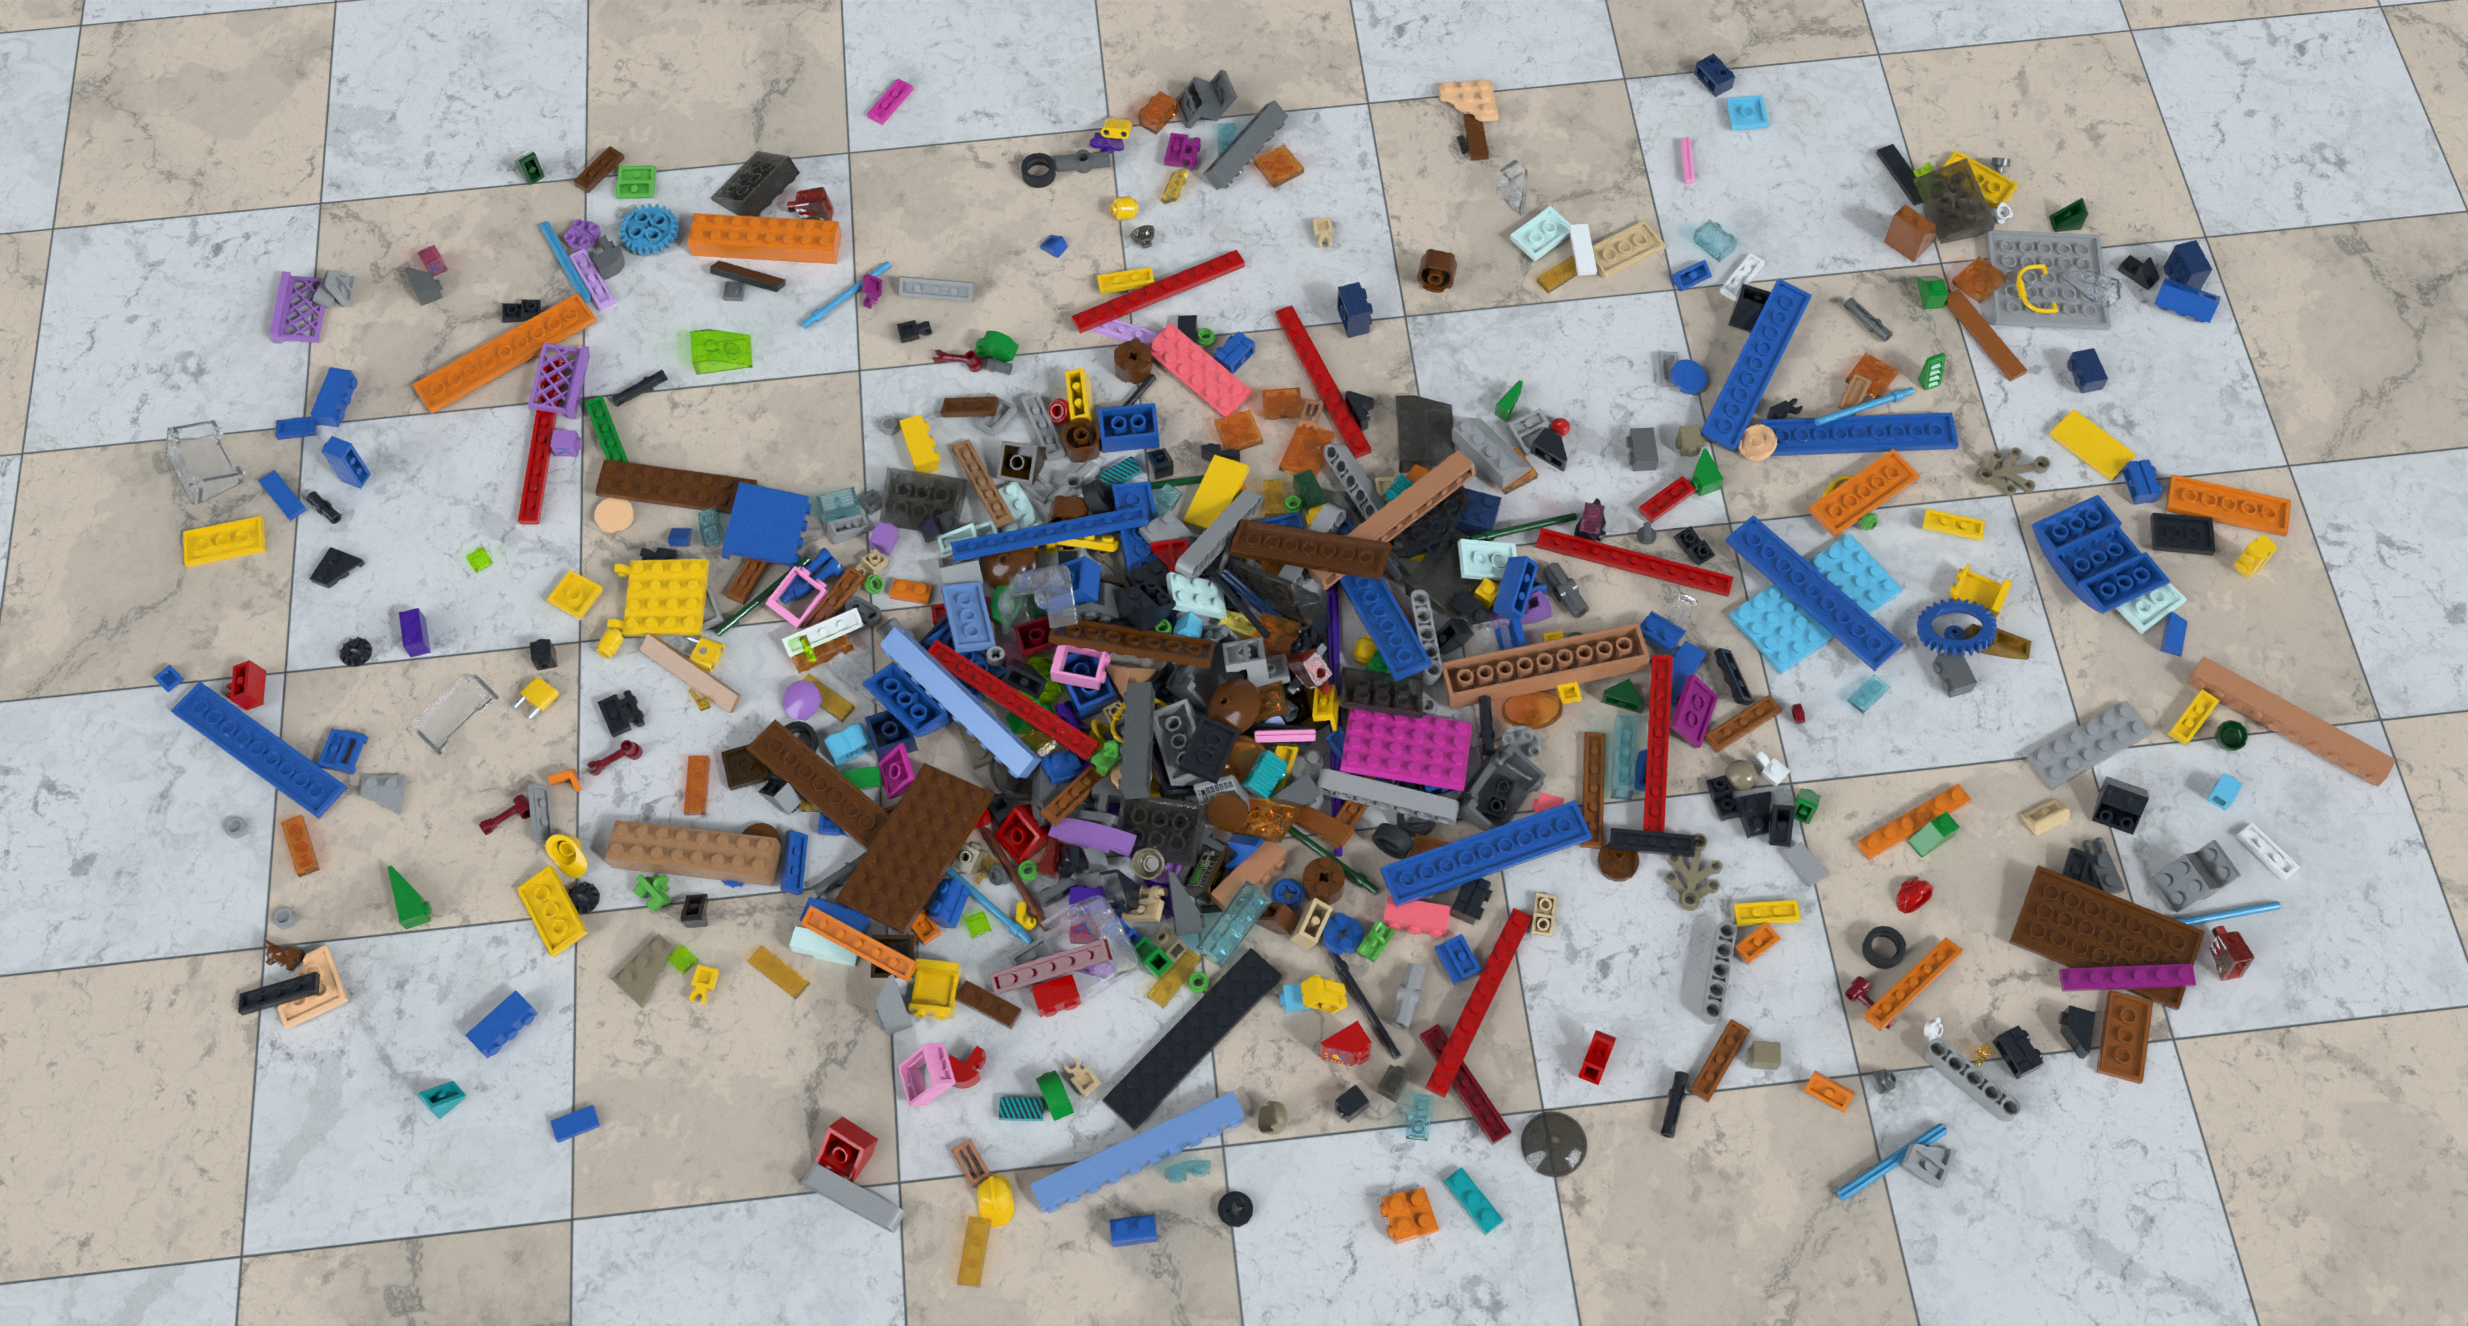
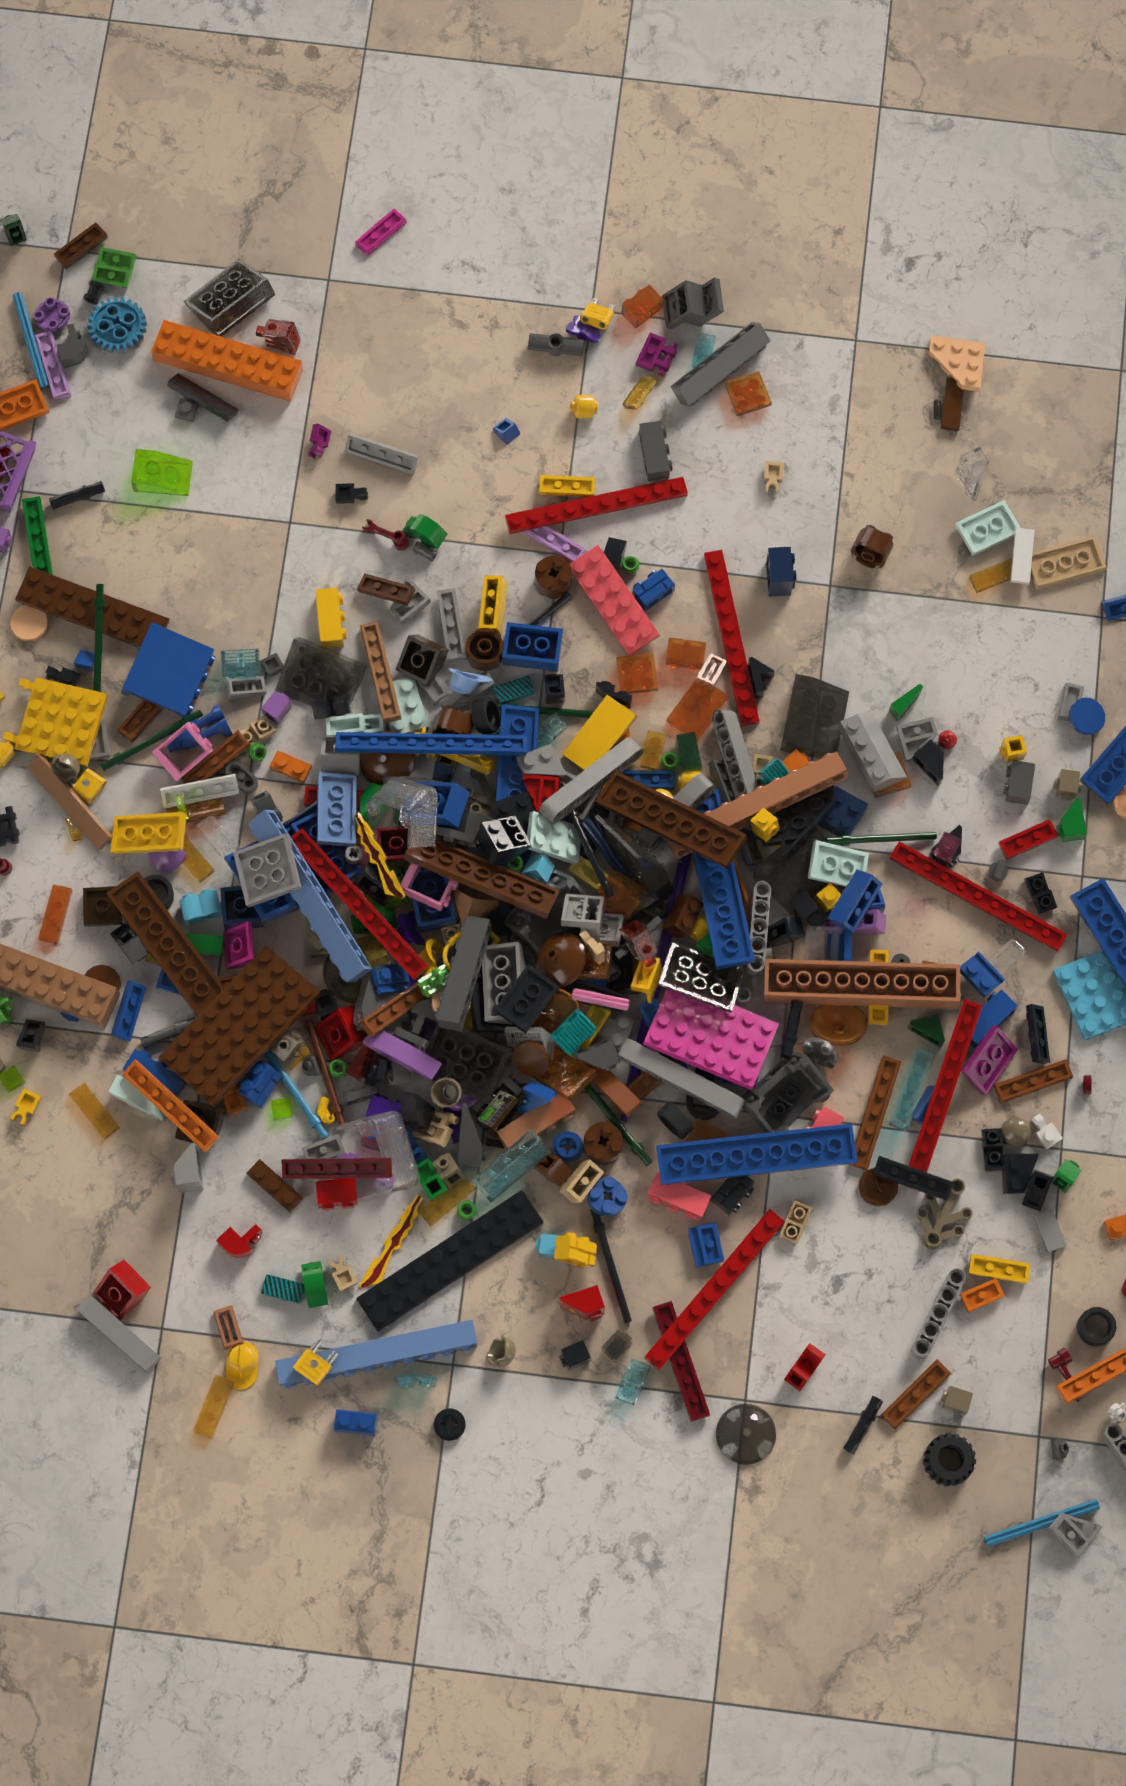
camera: 10 degrees right, 10 degrees up
clear light blue slope [698,506,723,547] -> none
dark azure bar [800,261,891,329] -> none
light grey tile [880,416,899,436] -> none
bright pink window [898,1043,956,1106] -> none
yellow panel [908,958,961,1020] -> none
black tyre [1021,153,1056,188] -> none
red cone [1048,398,1070,424] -> none
clear smoke brick [1130,225,1155,249] -> none
black slope [1290,626,1317,660] -> none
bright green hips [1357,920,1396,963] -> none
orange plate [1379,1187,1439,1245] -> none
light grey piece [1391,963,1426,1030] -> none
teal plate [1444,1167,1504,1235] -> none
dark grey piece [1543,562,1589,618] -> none
orange plate [1804,1070,1855,1113] -> none
none -> dark tan hair [51,753,80,781]
none -> black bush [83,280,105,305]
none -> dark green bar [93,584,105,692]
none -> yellow plate [110,812,187,854]
none -> light grey plate [233,833,302,907]
none -> yellow piece [292,1339,339,1386]
none -> yellow sword [354,813,405,898]
none -> yellow sword [359,1195,424,1288]
none -> light blue piece [449,668,492,695]
none -> tan plate [579,930,606,965]
none -> dark grey brick [639,421,673,481]
none -> reddish brown brick [662,893,703,939]
none -> yellow brick [750,808,780,842]
none -> black tyre [923,1433,976,1487]
none -> yellow brick [999,735,1027,763]

